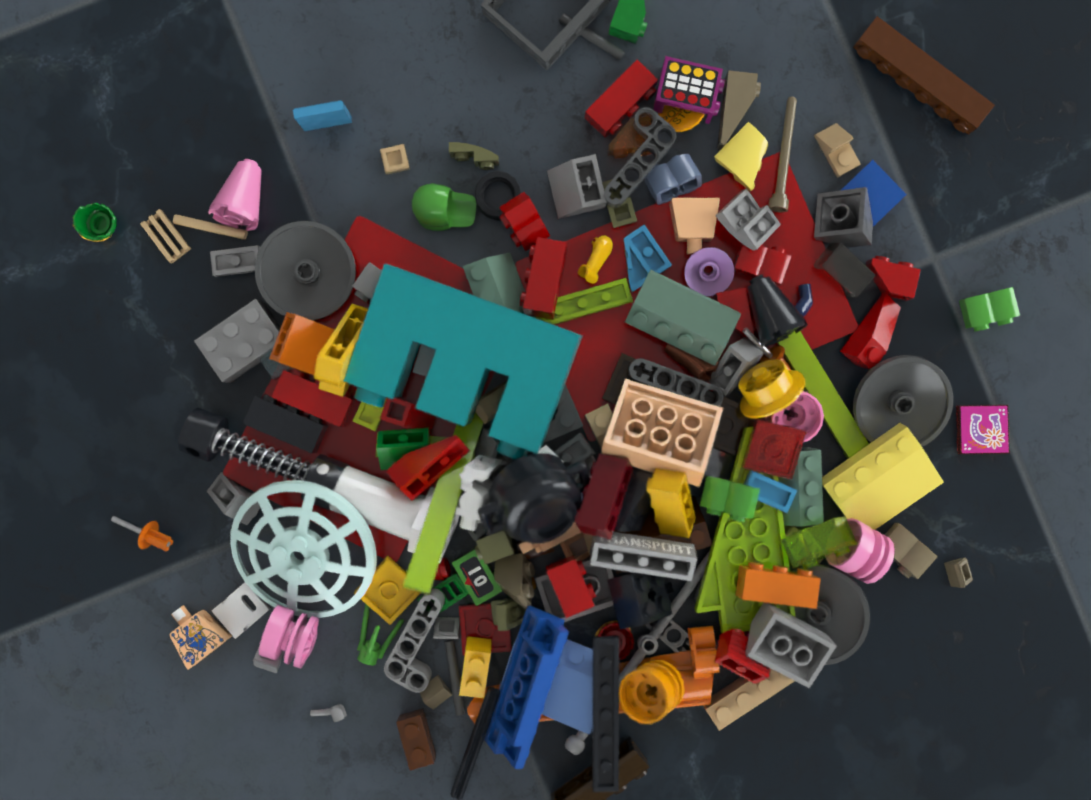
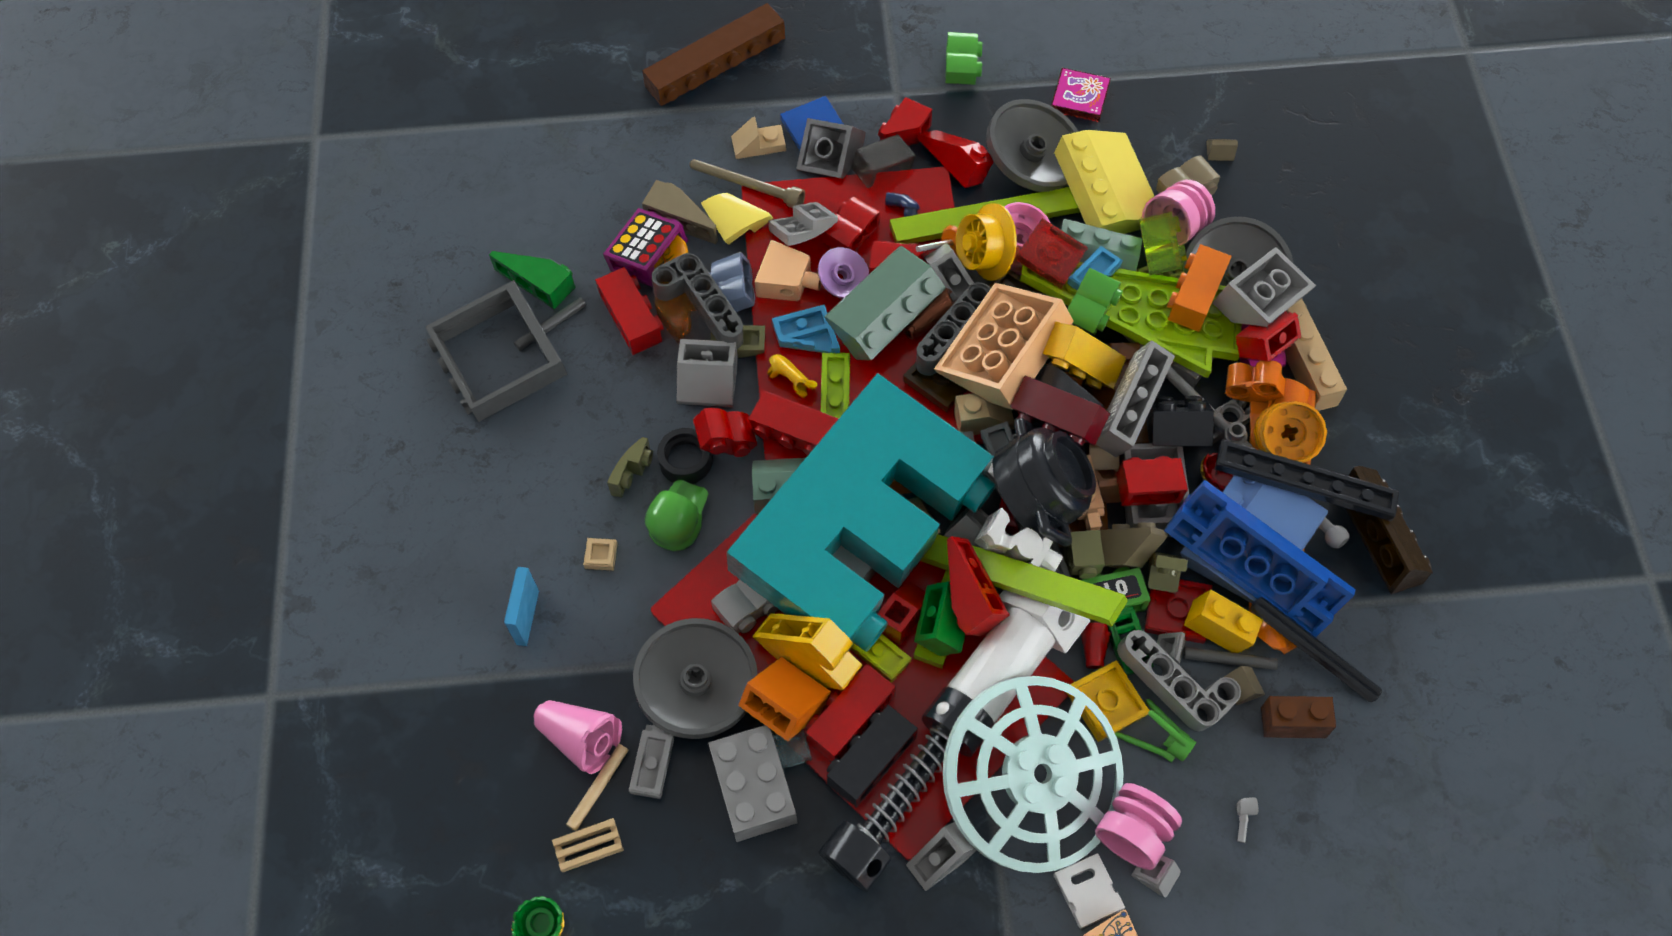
camera: 70 degrees left, 25 degrees down
black cone [747,275,808,347] -> none

